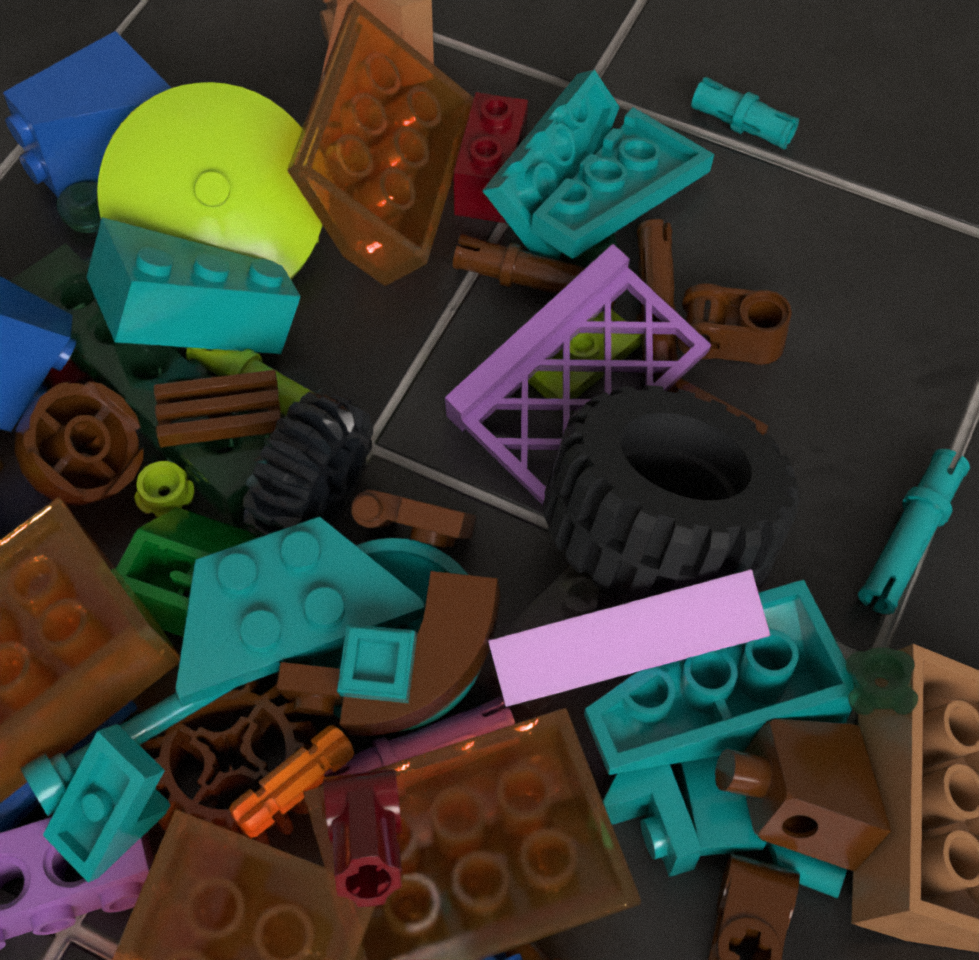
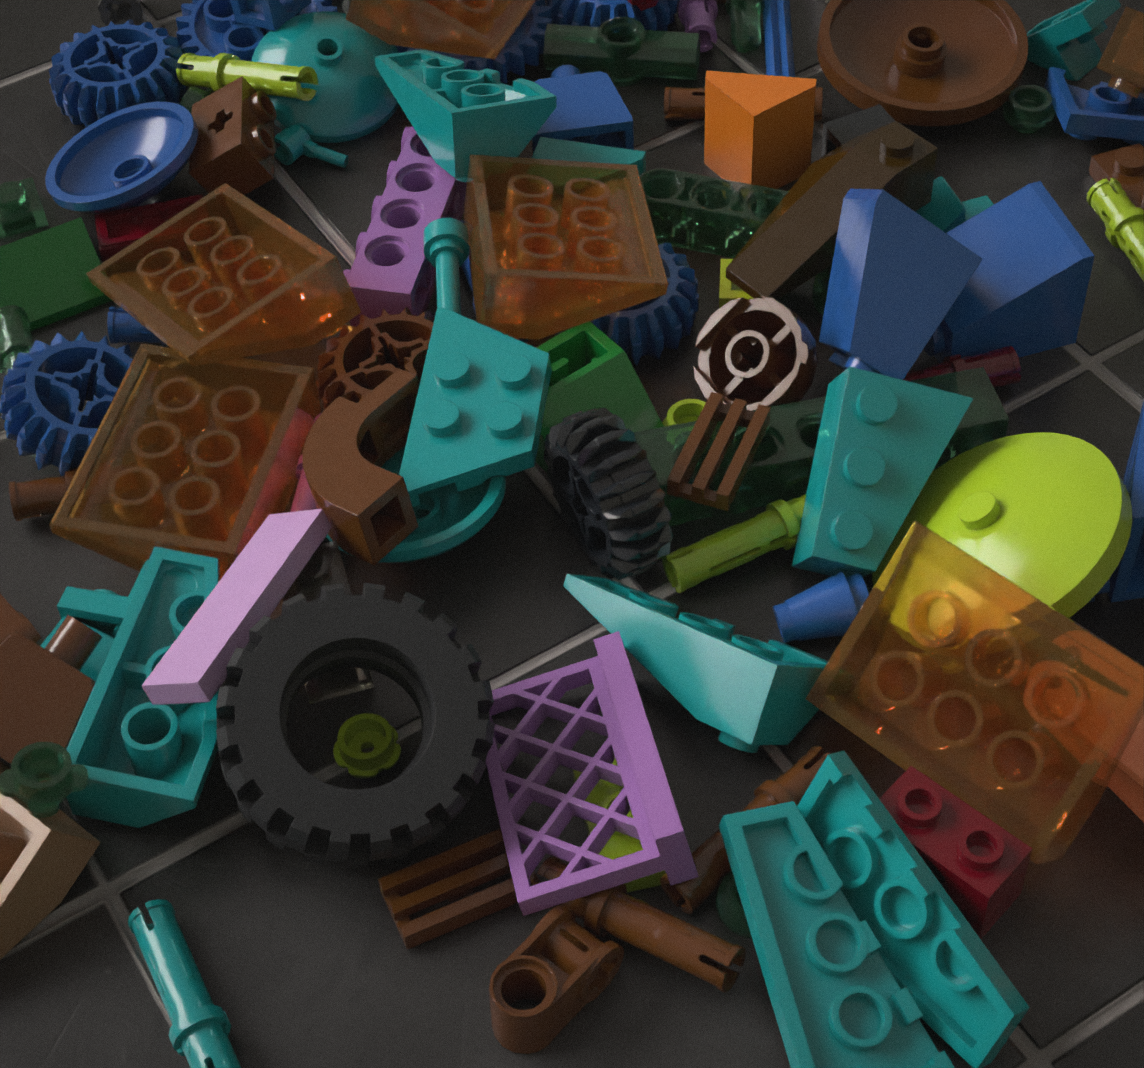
camera: 125 degrees right, 10 degrees down
teal slope [43,724,171,883] -> none
orange axle [229,725,354,838] -> none
dark red piece [323,769,402,907] -> none
teal tile [337,624,417,703] -> none
reddish brown plate [351,490,477,548] -> none
none -> teal wedge [563,574,847,753]
none -> blue cone [773,571,876,644]

